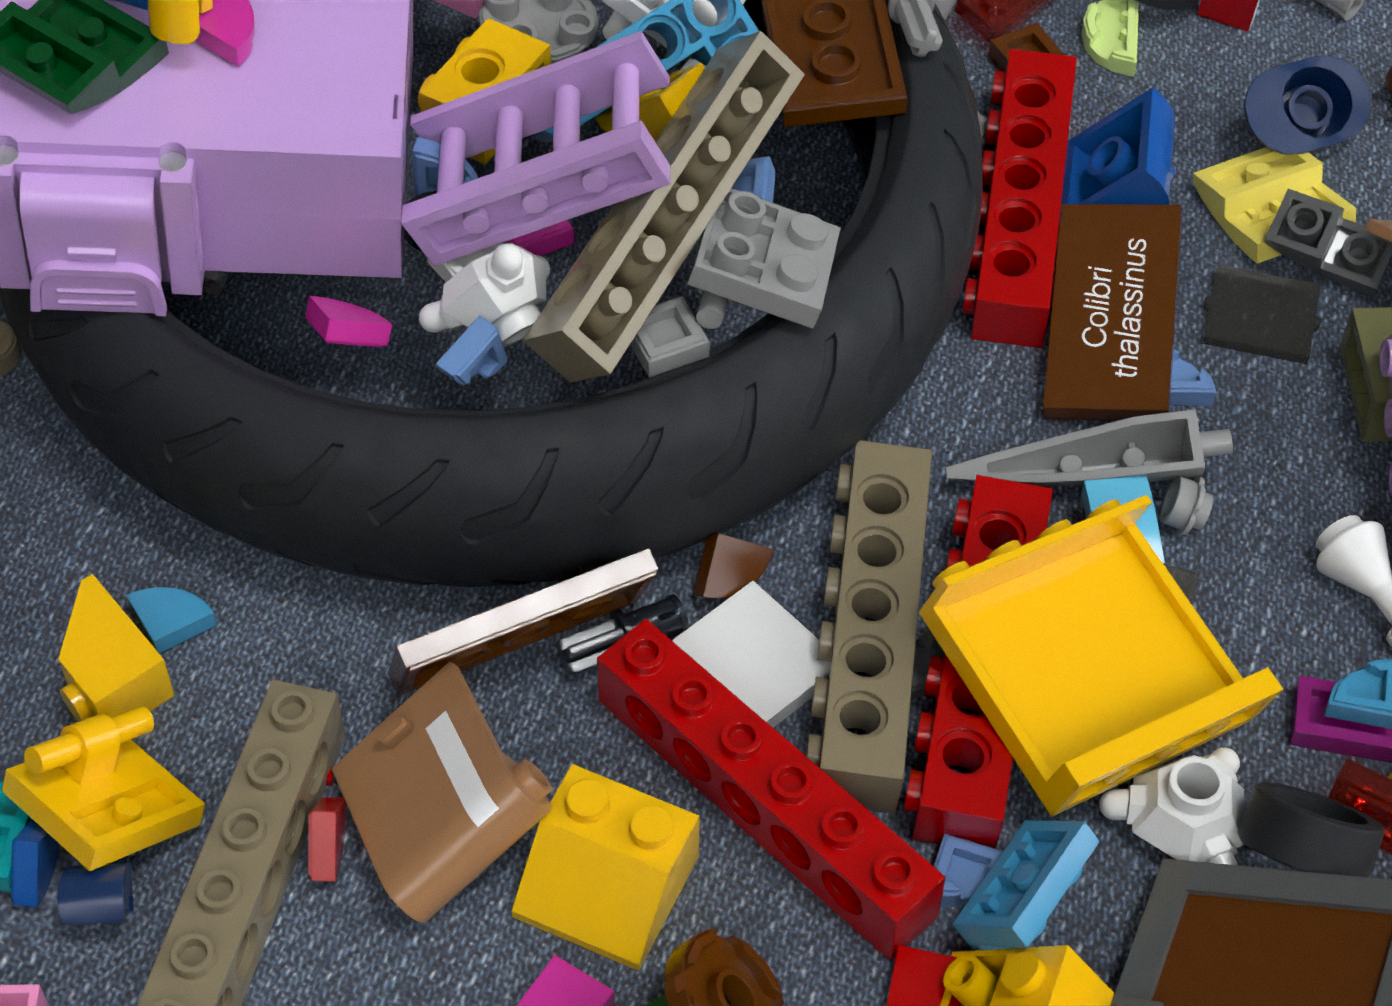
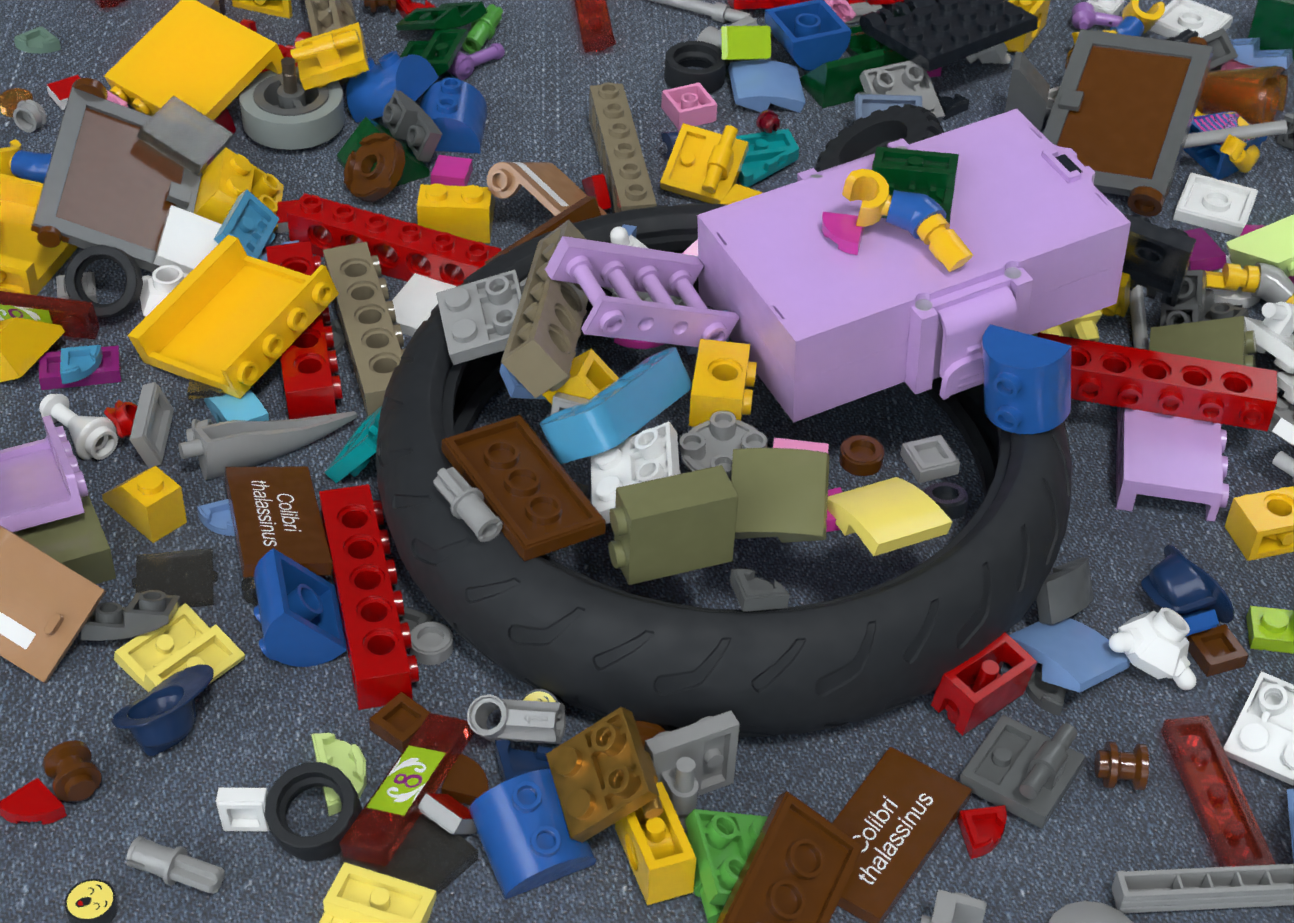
camera: 155 degrees right, 10 degrees down
none -> yellow slope [102,466,187,543]
none -> red plate [104,400,137,438]
none -> light grey tile [129,382,174,468]
none -> white tile [153,205,222,274]
none -> teal wing [324,406,382,484]

